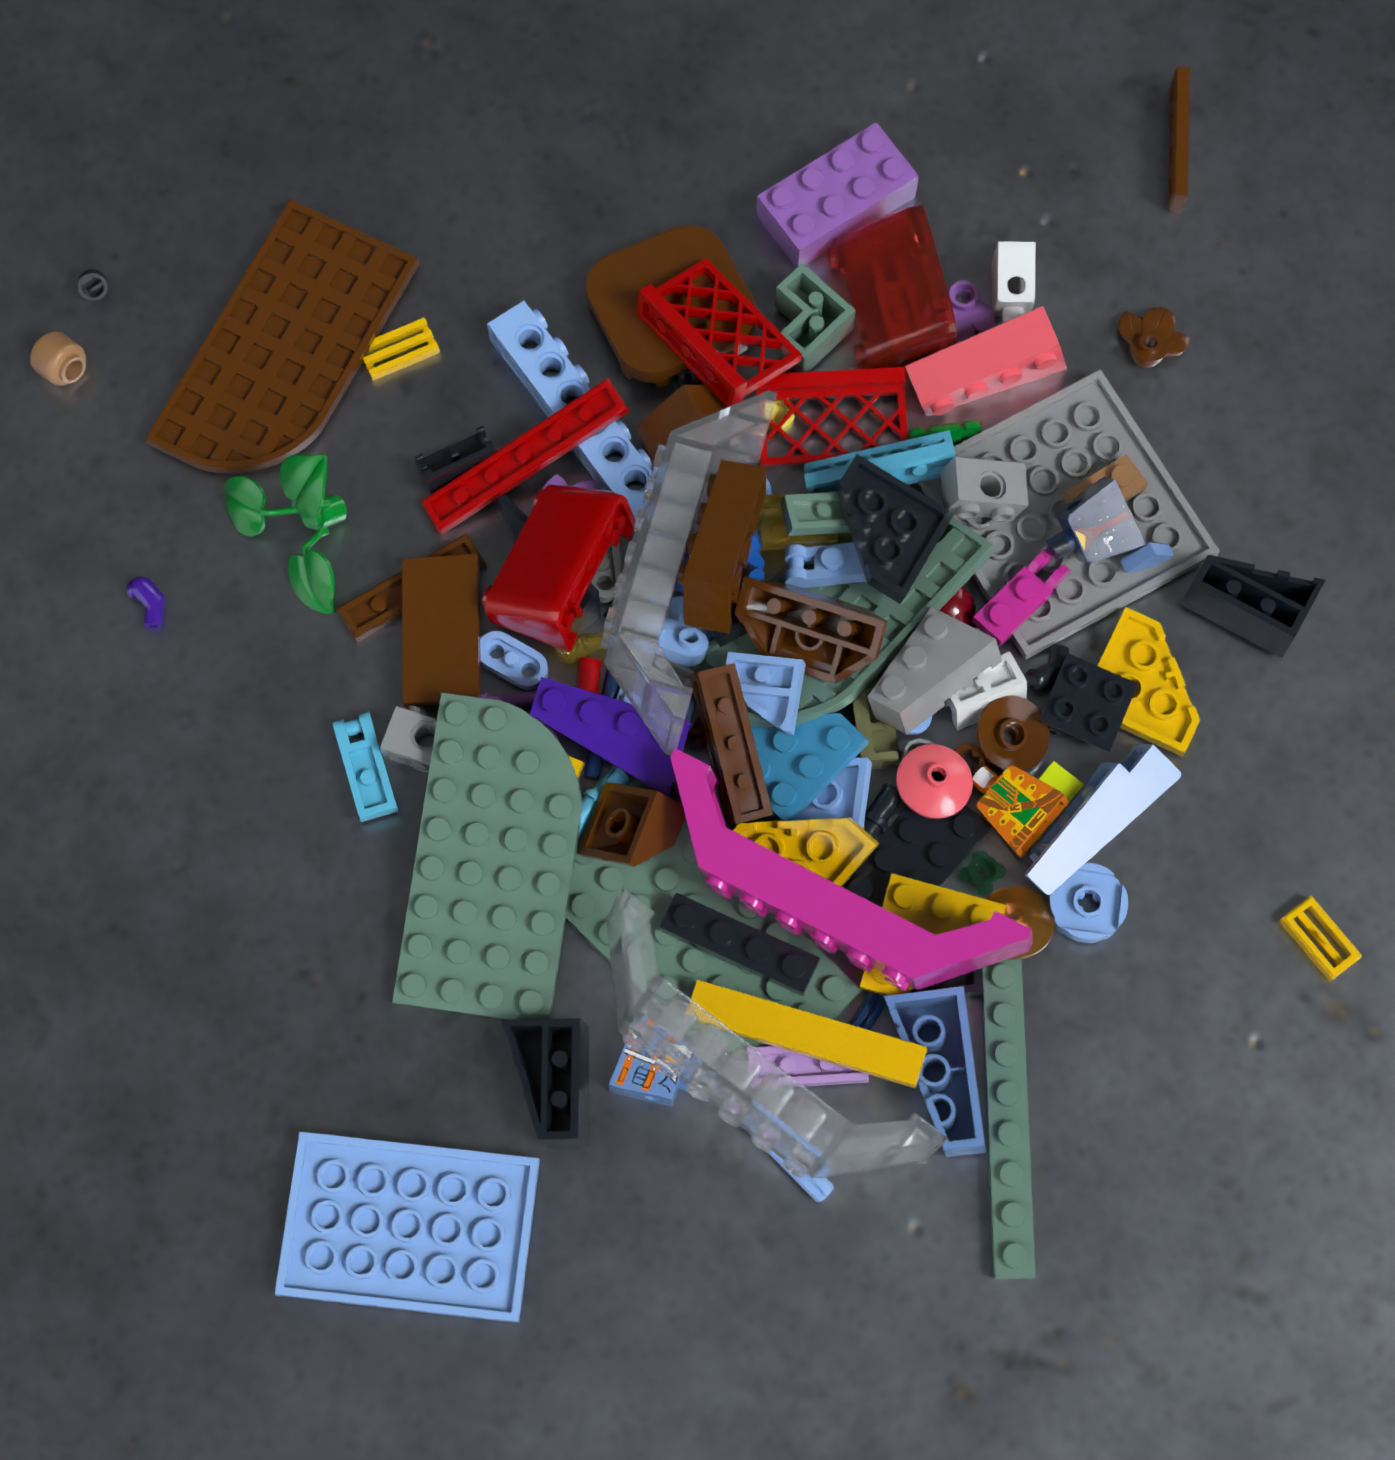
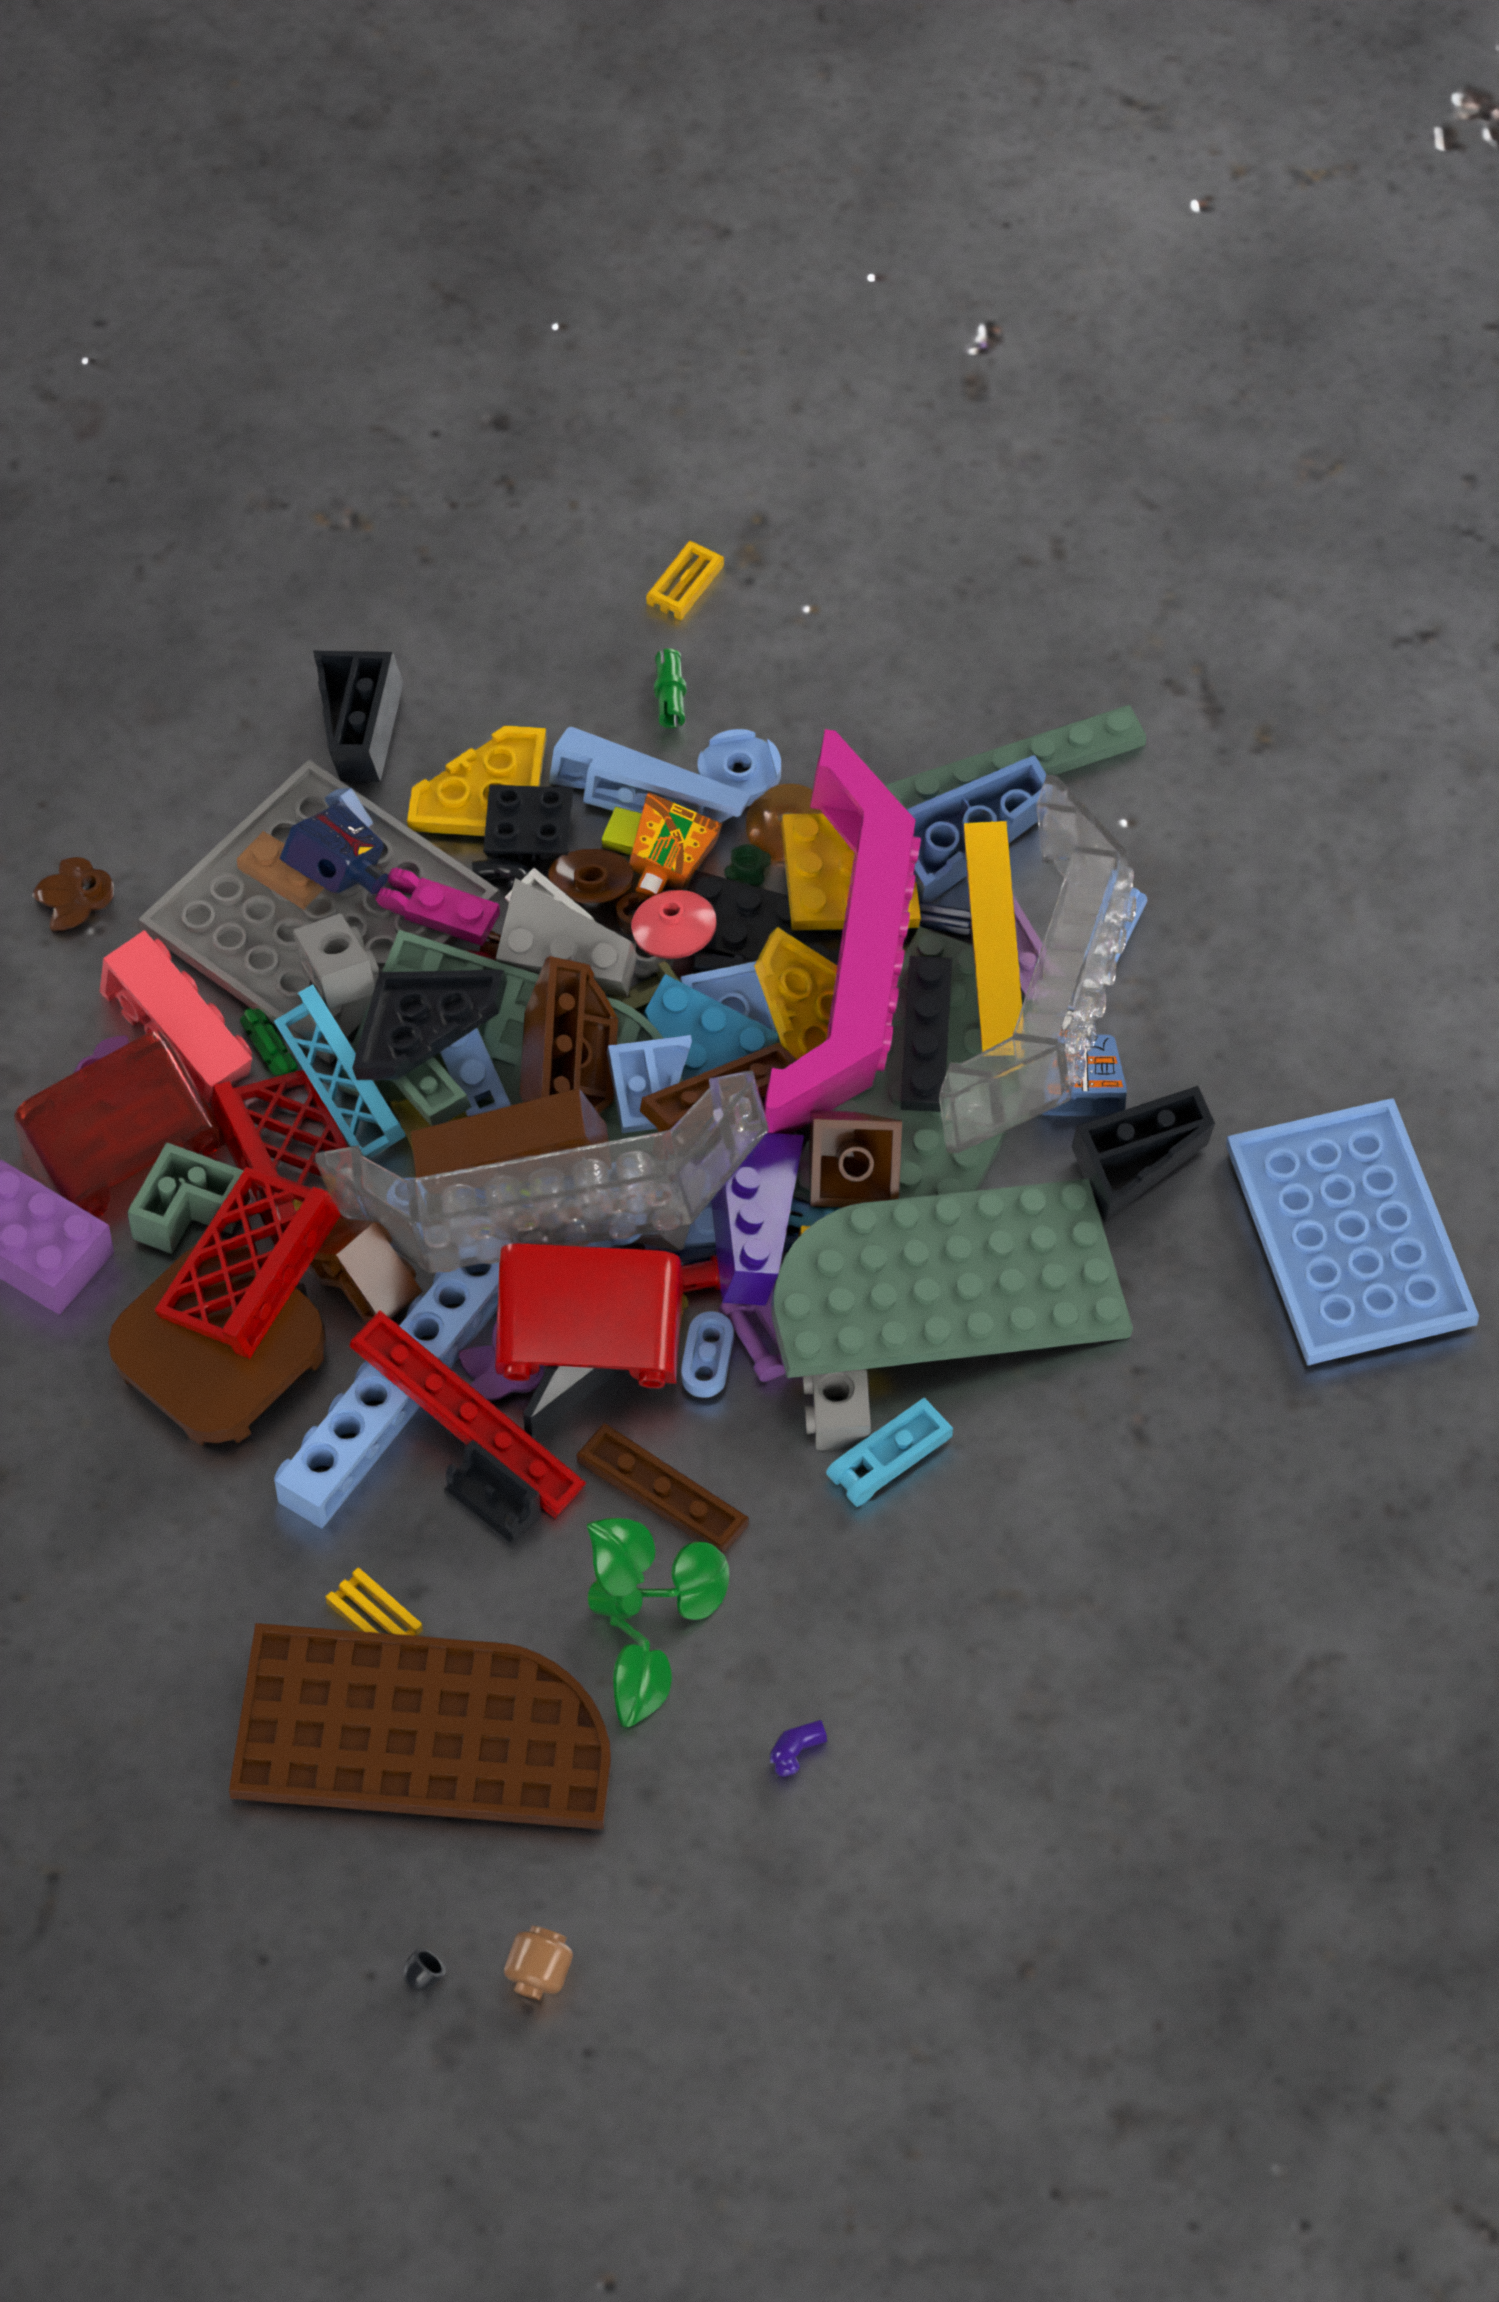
camera: 110 degrees left, 15 degrees down
reddish brown tile [402,554,481,707] -> none
white torso [991,242,1035,324] -> none
none -> green pin [654,648,687,729]

